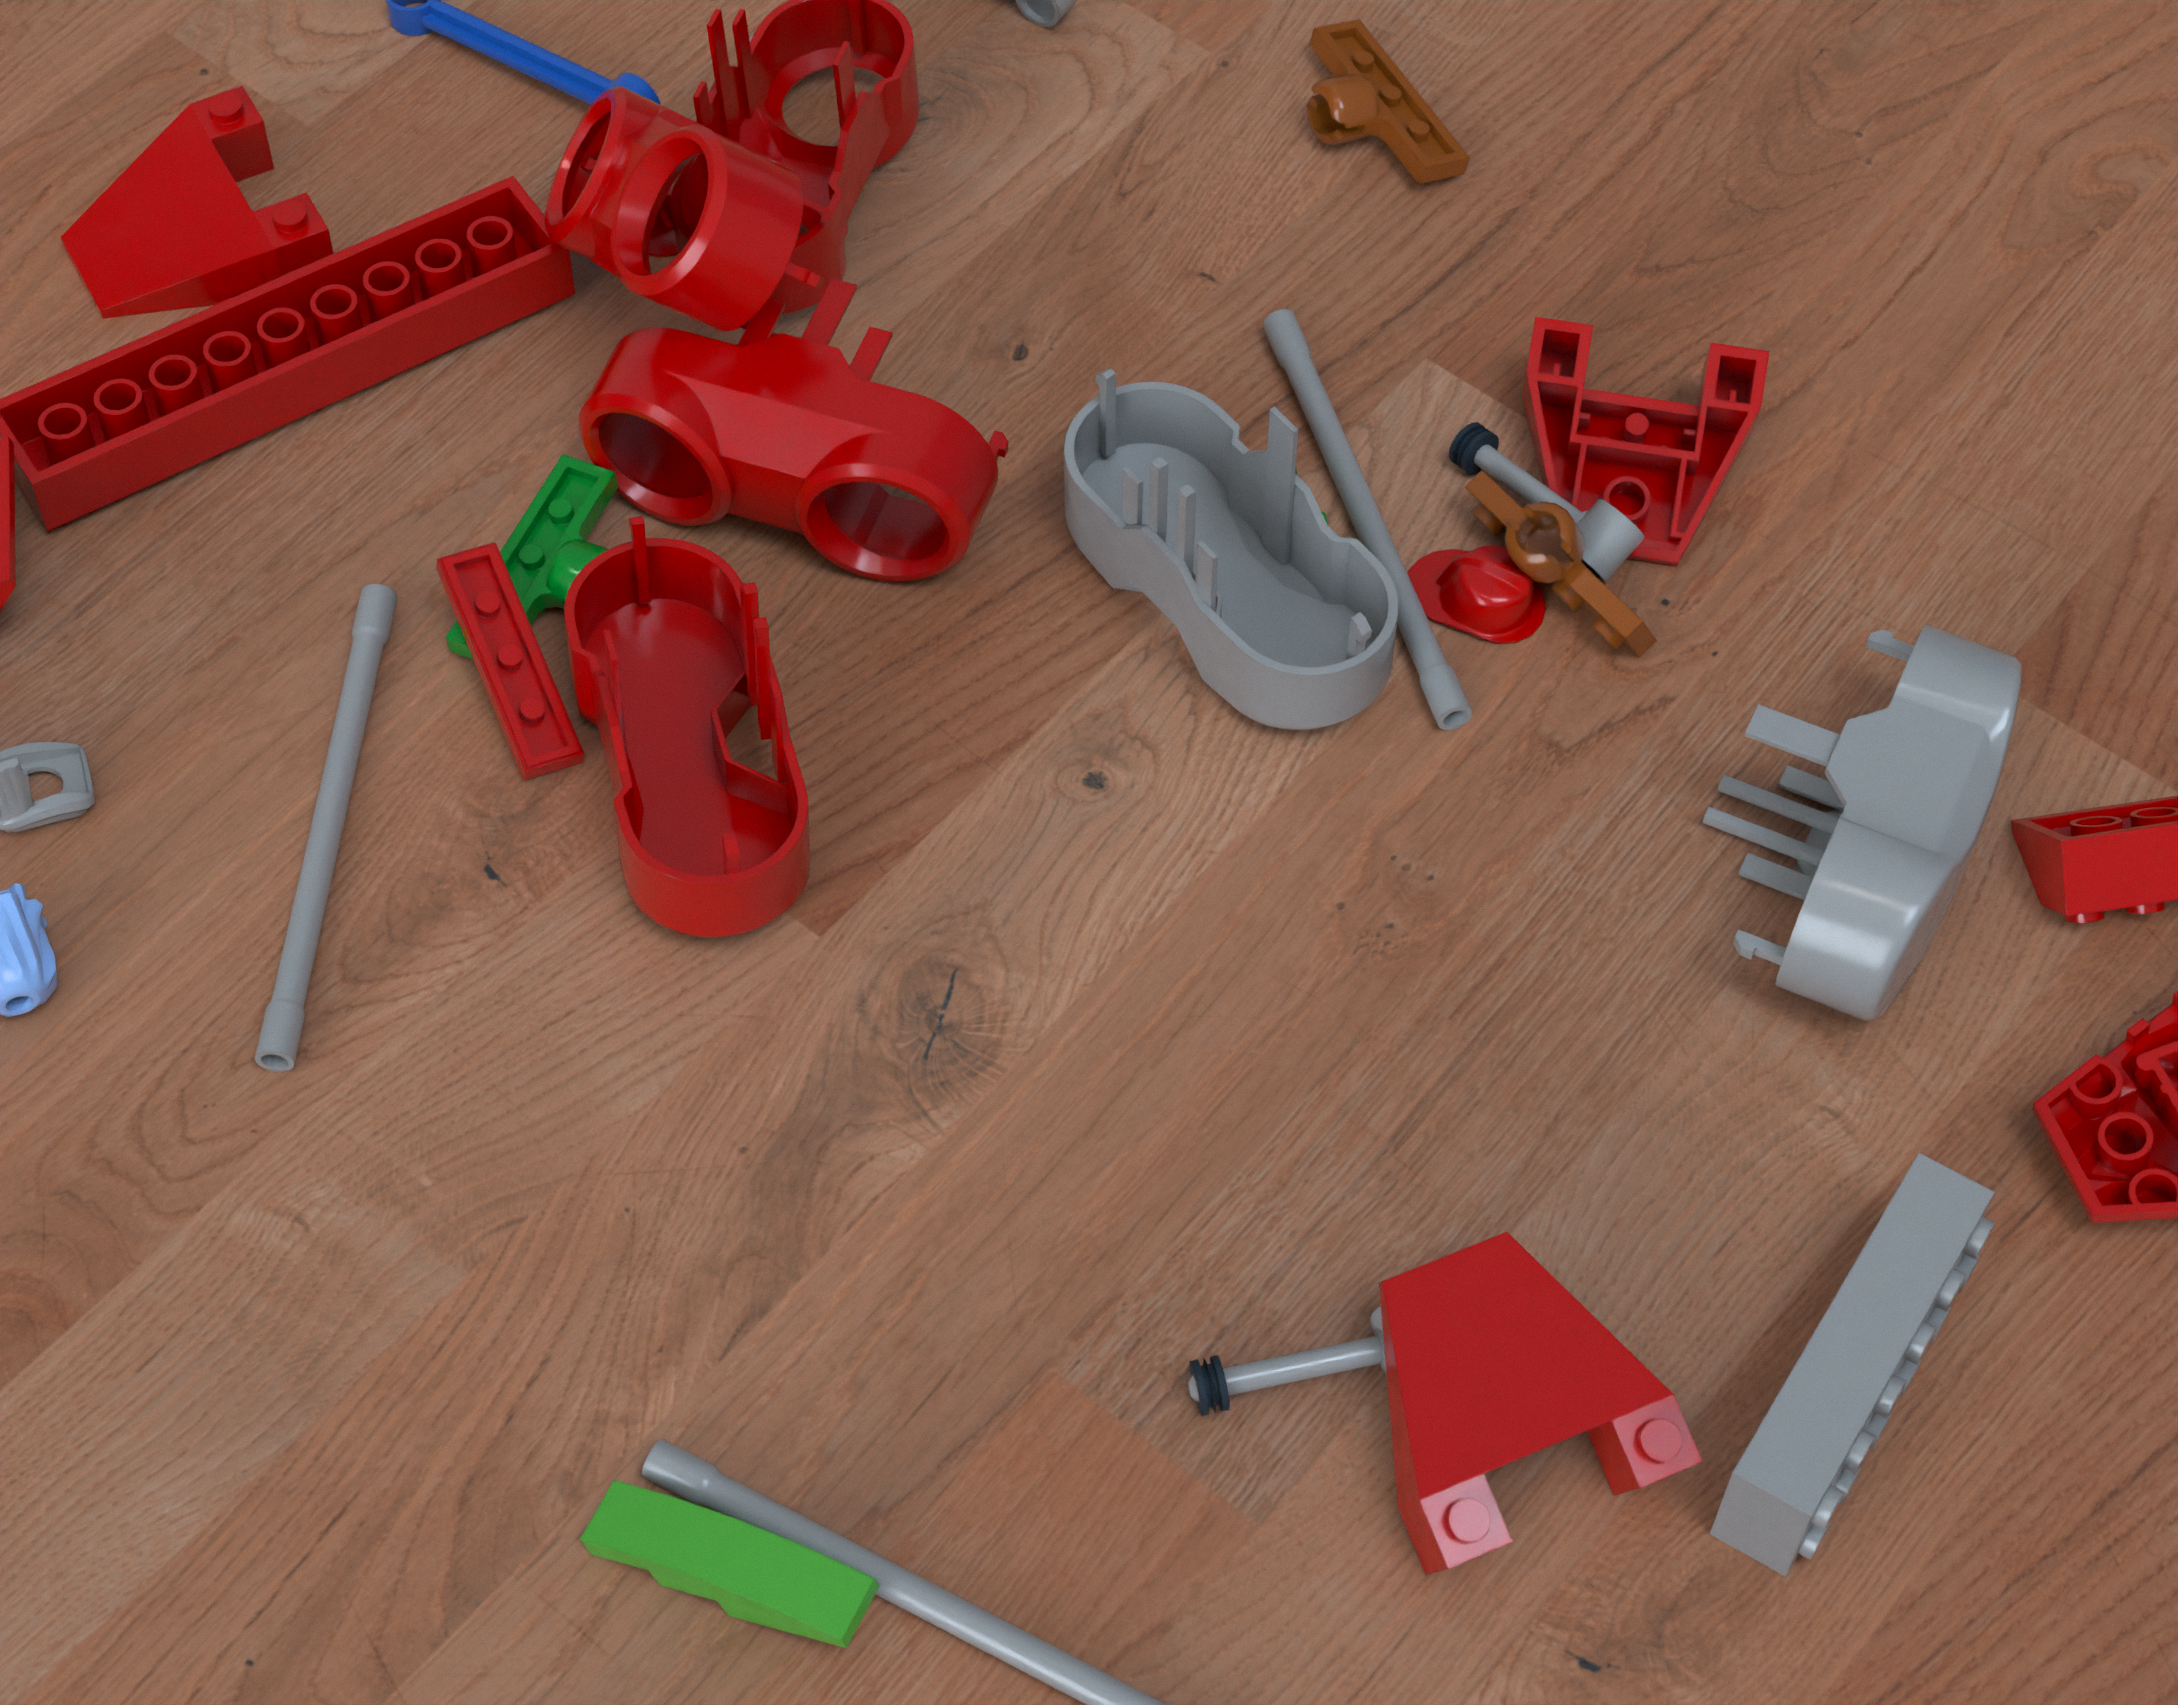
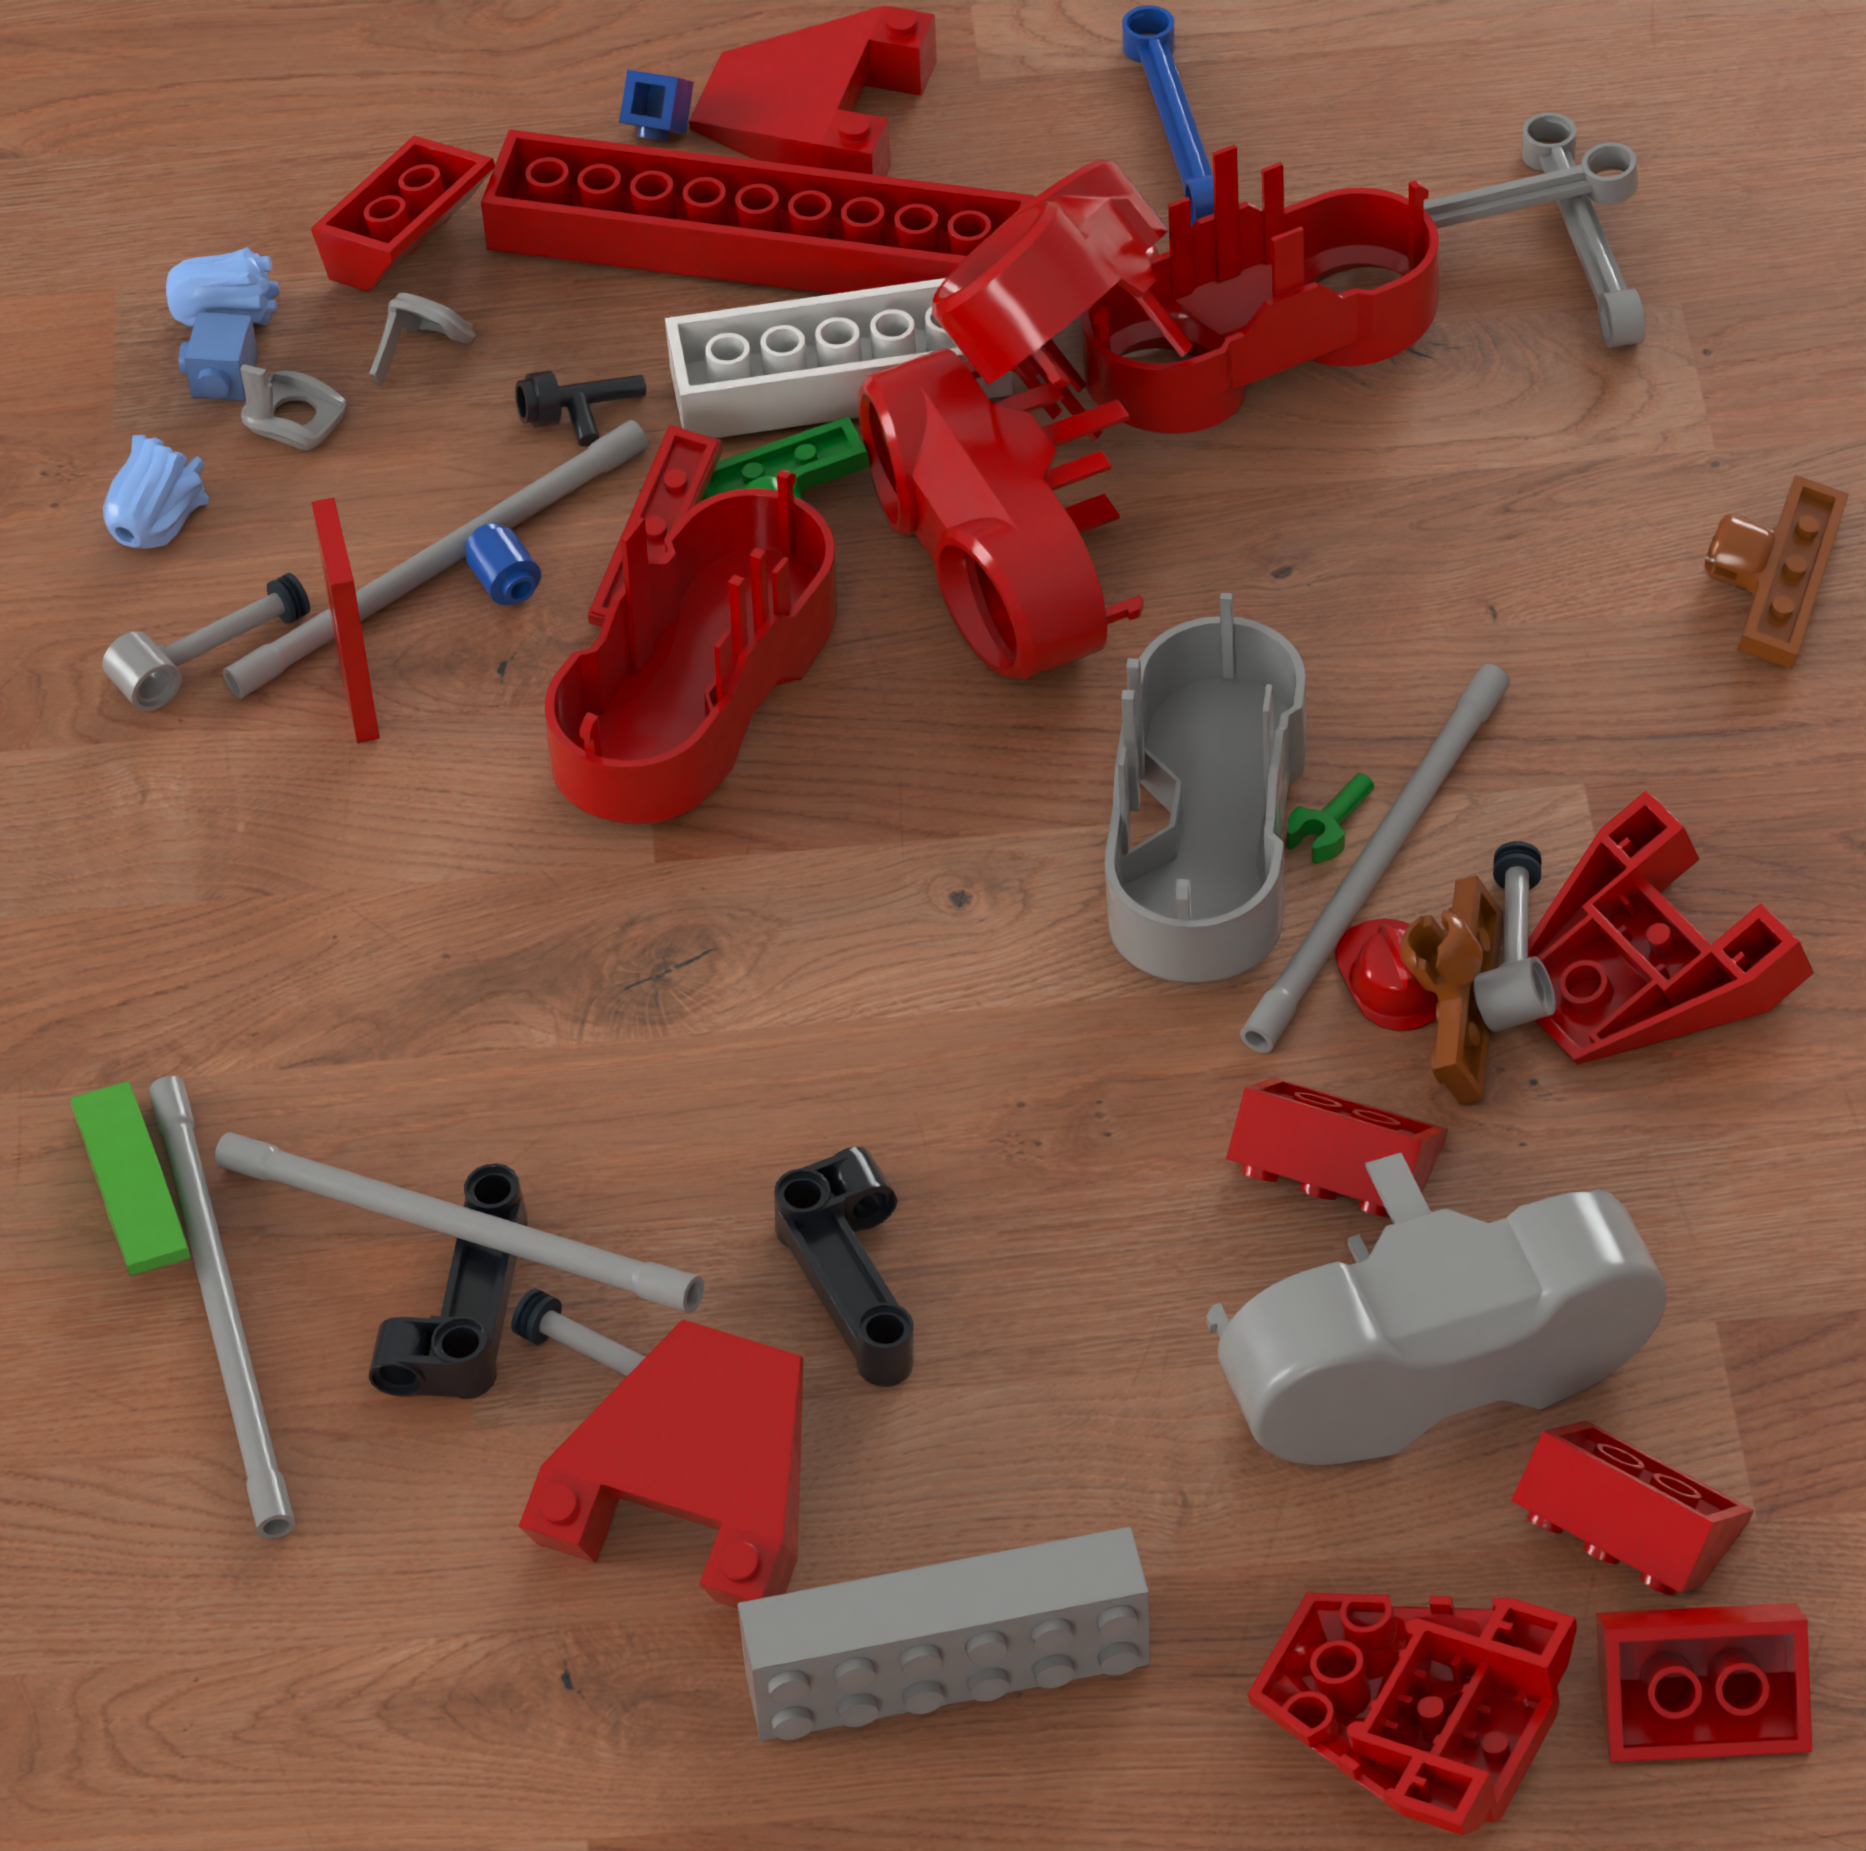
camera: 50 degrees right, 5 degrees down
none -> light grey piece [102,573,310,711]
none -> light grey piece [215,1132,704,1313]
none -> red piece [311,498,380,743]
none -> light grey piece [369,293,477,385]
none -> black piece [369,1163,528,1399]
none -> blue brick [465,523,541,605]
none -> black piece [515,371,646,446]
none -> blue brick [619,70,694,142]
none -> white brick [665,278,1013,438]
none -> black piece [774,1147,914,1386]
none -> red slope [1226,1077,1448,1218]

